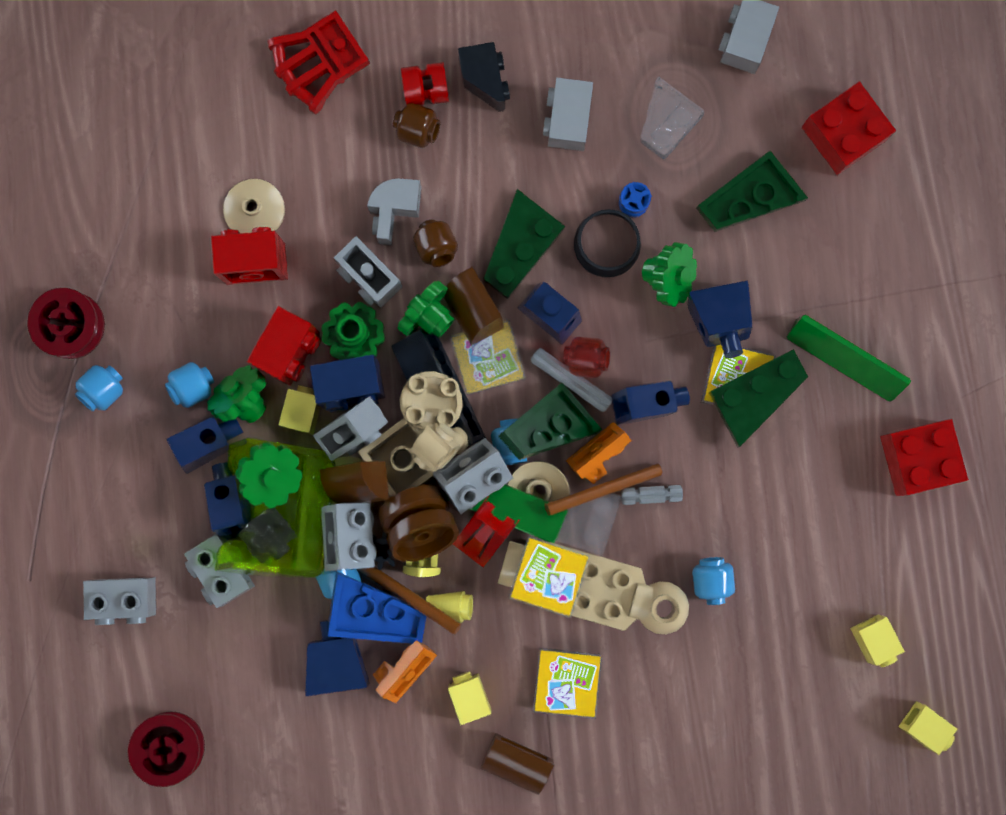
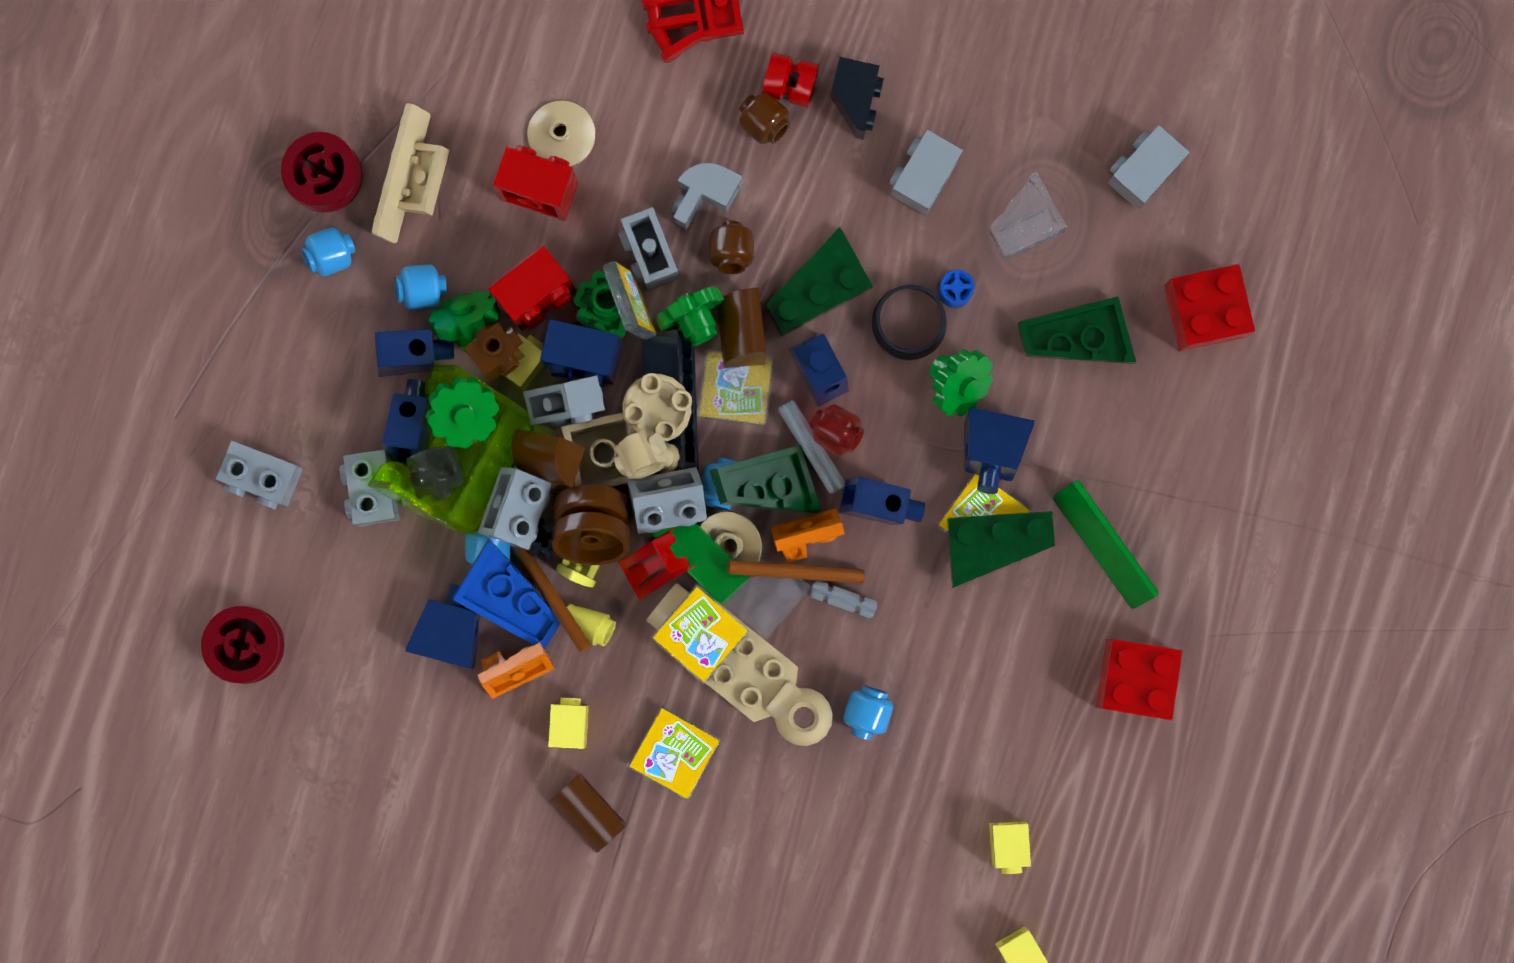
camera: 25 degrees right, 0 degrees up
none -> tan bracket [372,103,450,243]
none -> reddish brown brick [464,322,524,382]
none -> tile [603,261,656,340]

